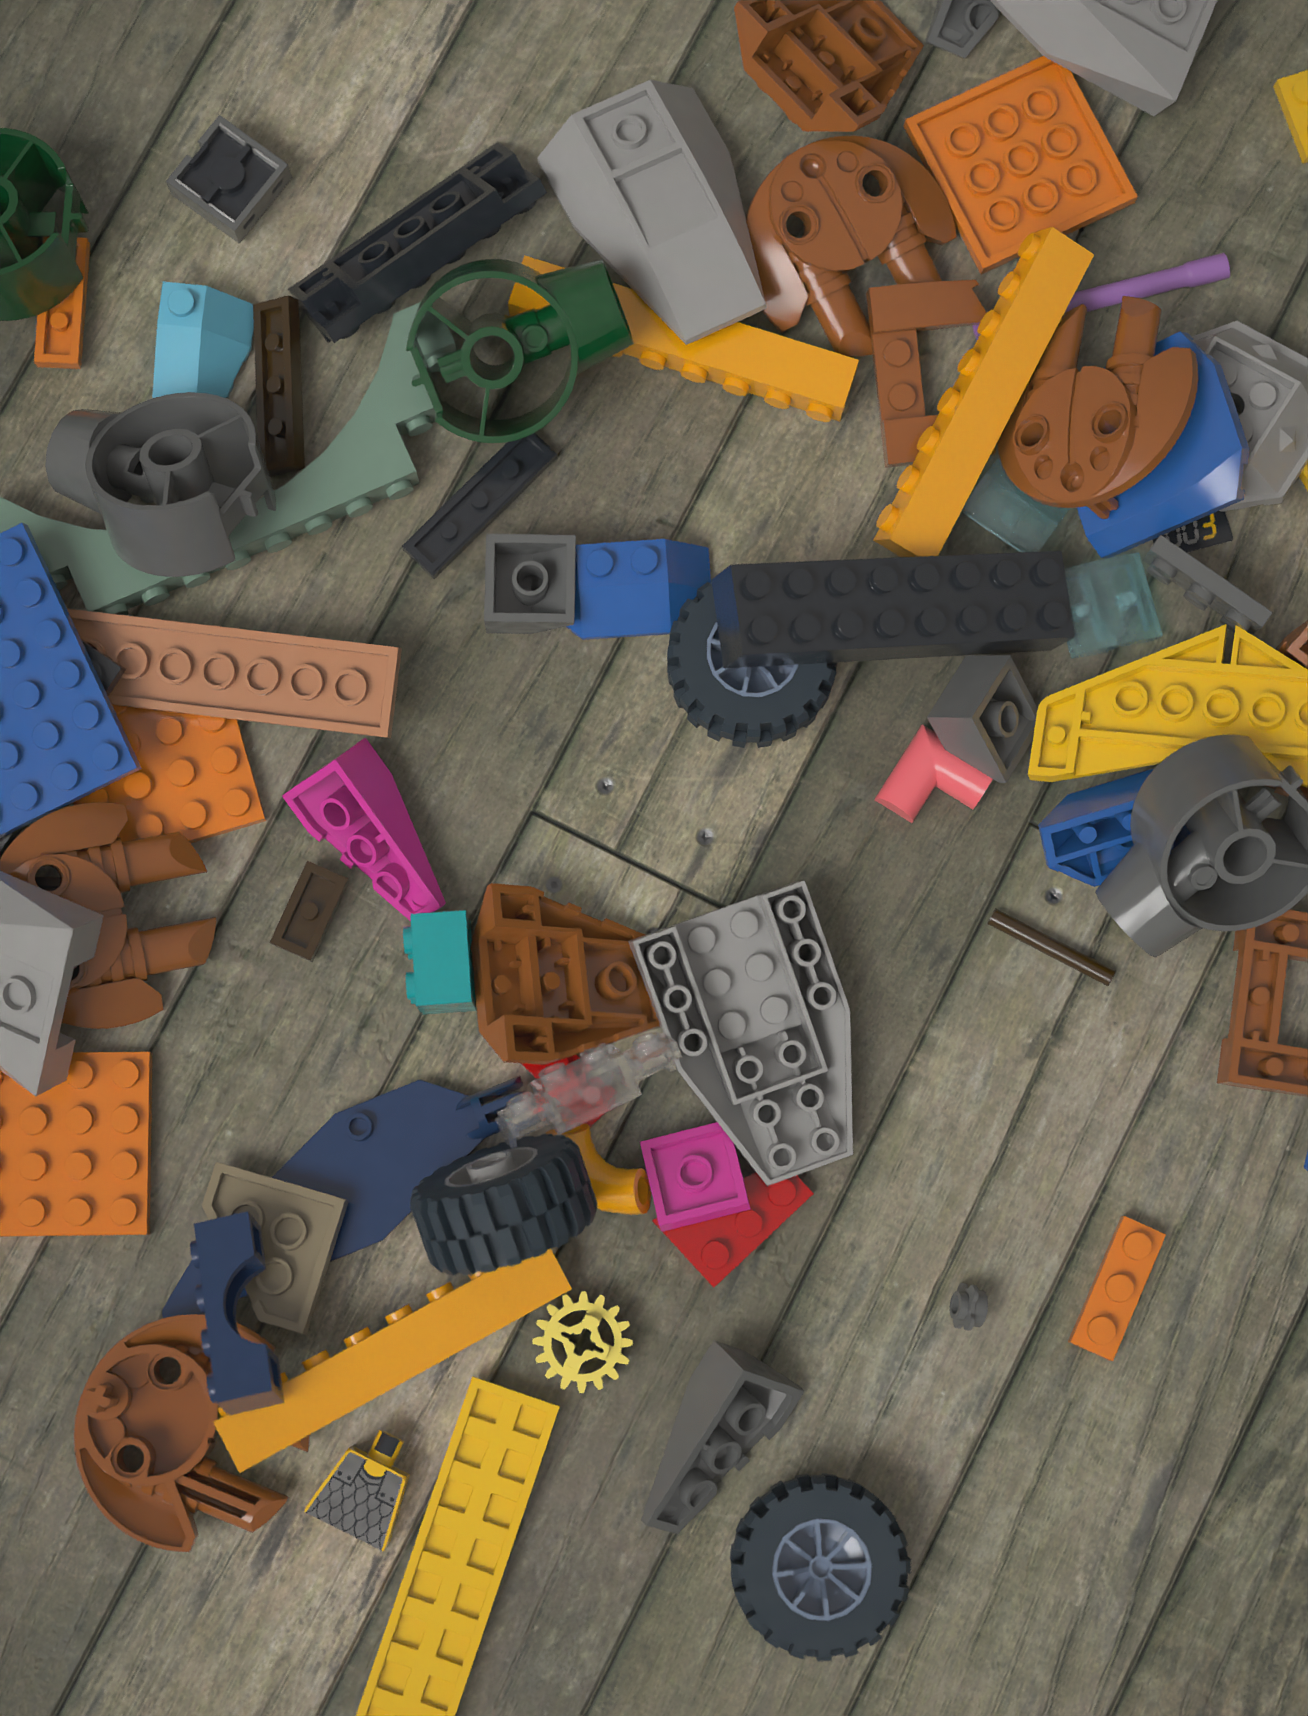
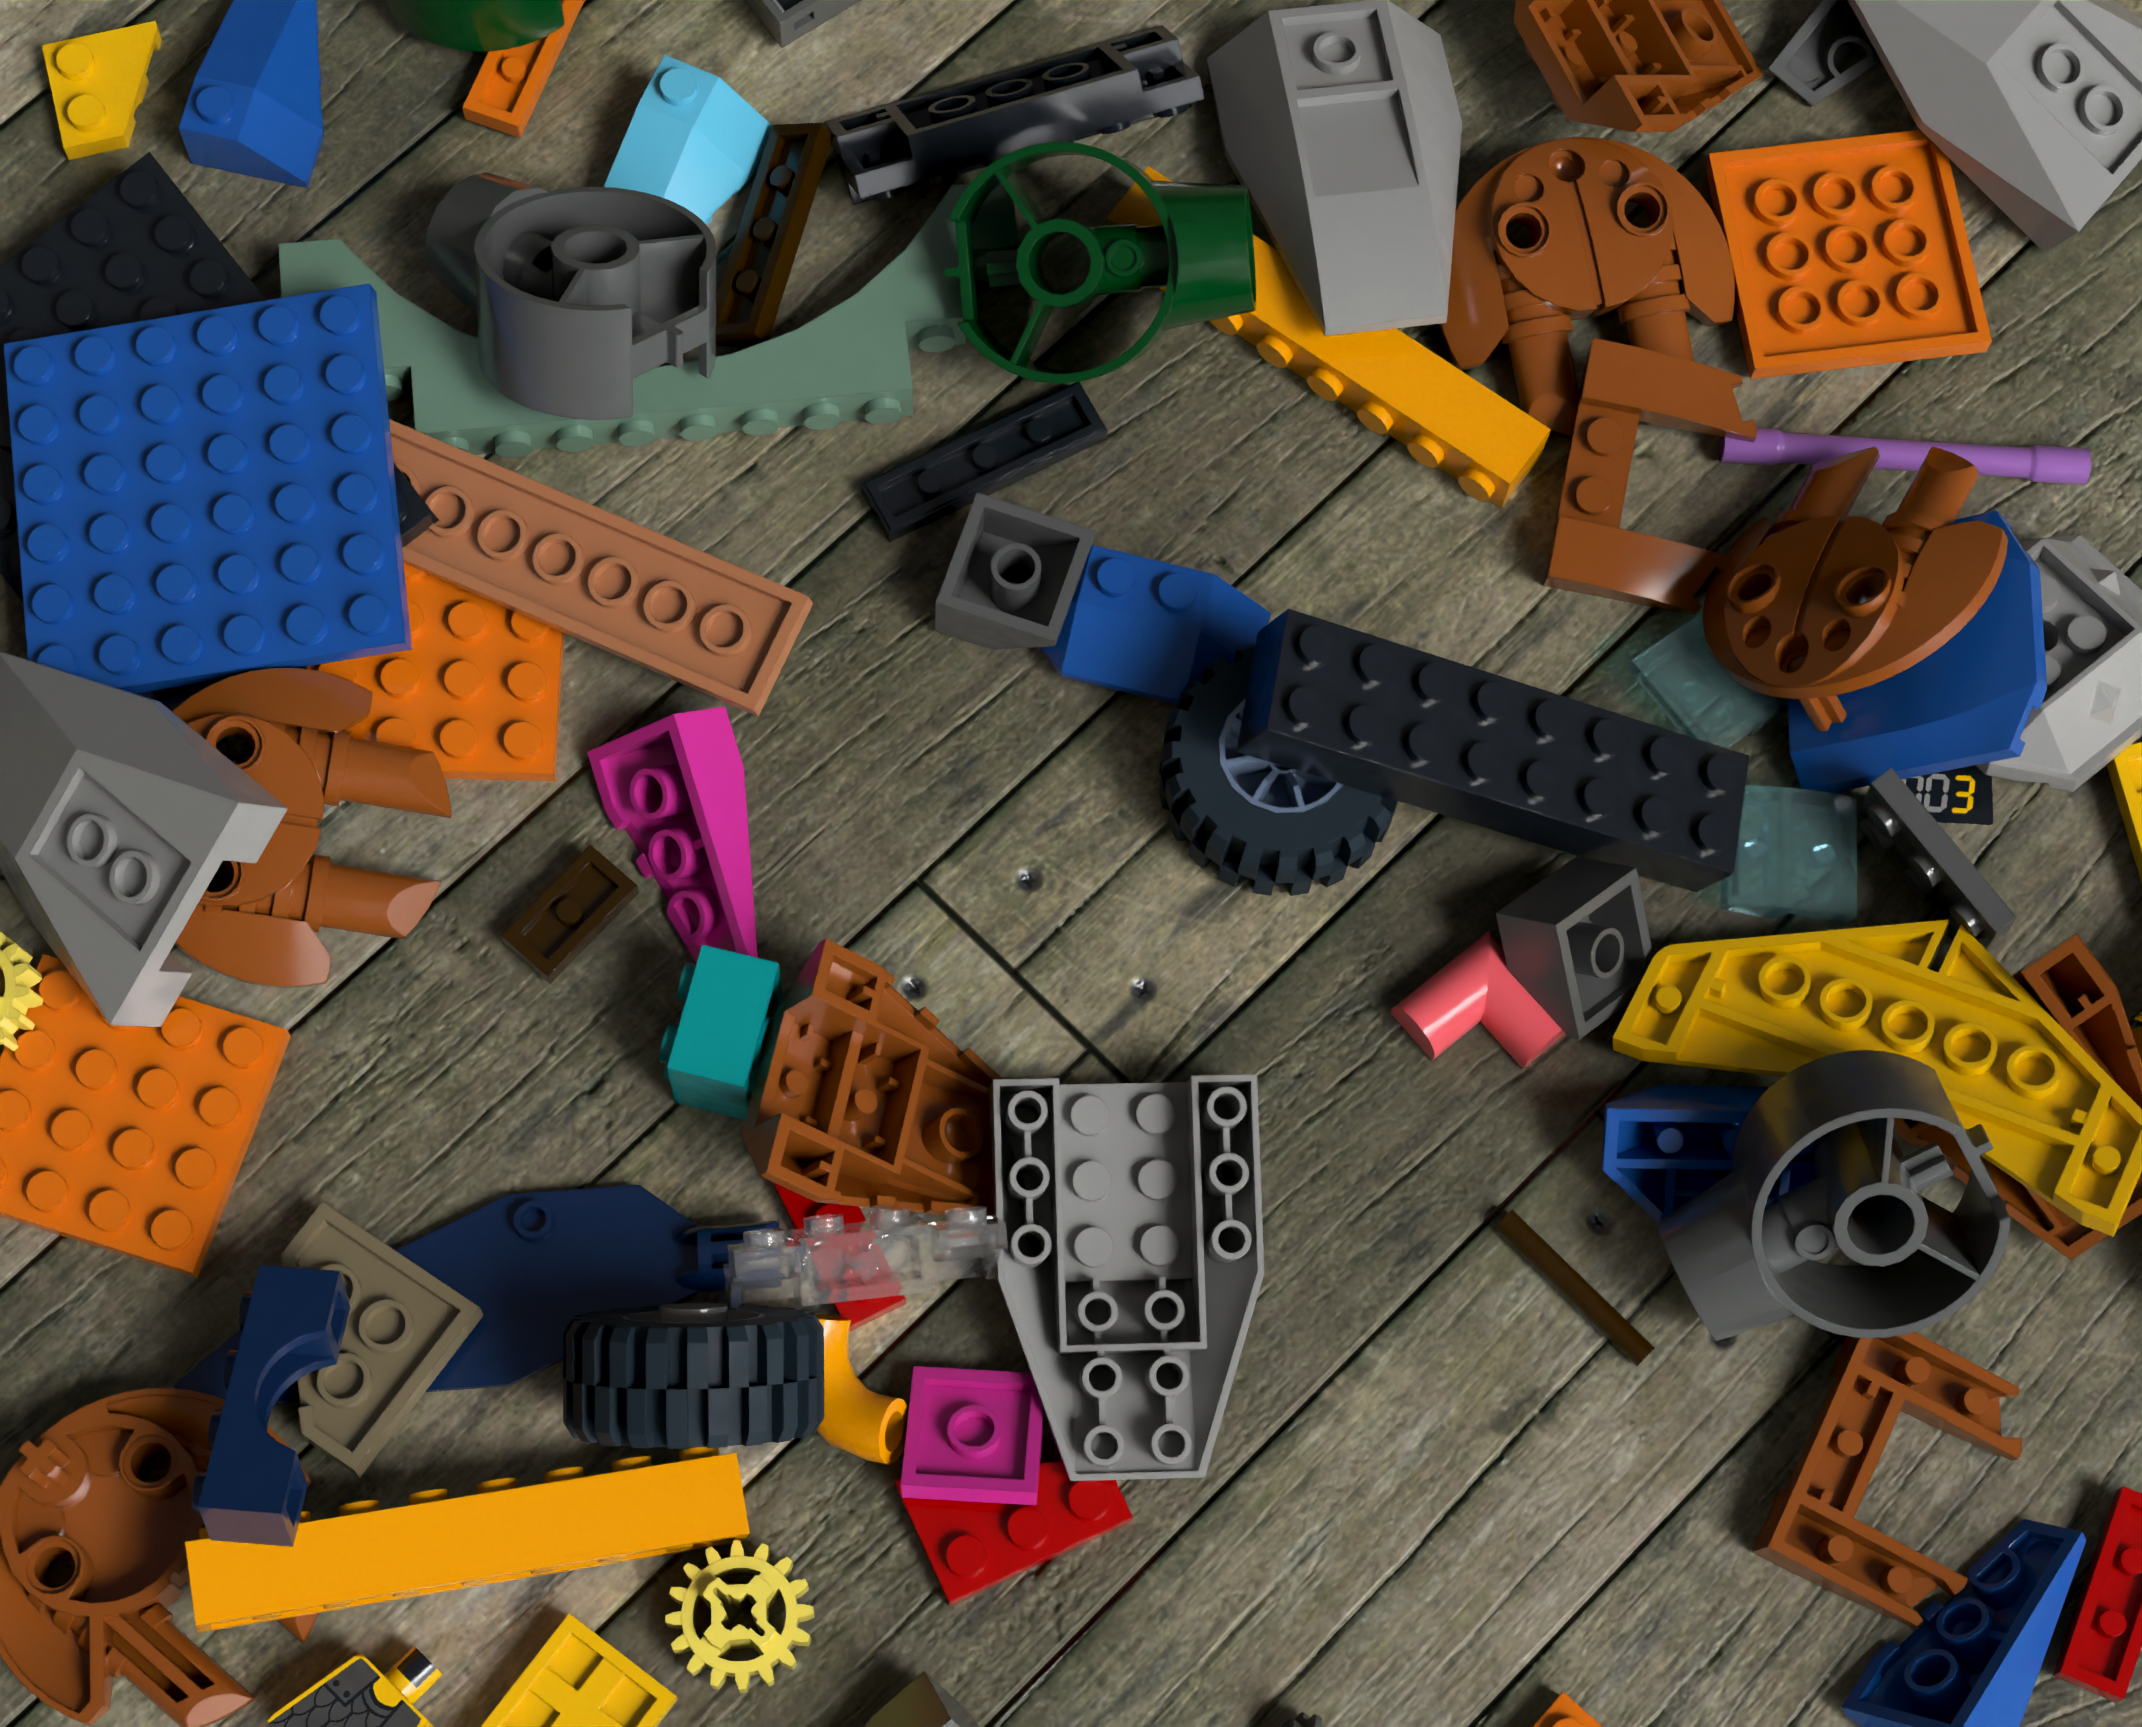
camera: 15 degrees right, 10 degrees down
light orange brick [873,227,1094,557] -> none

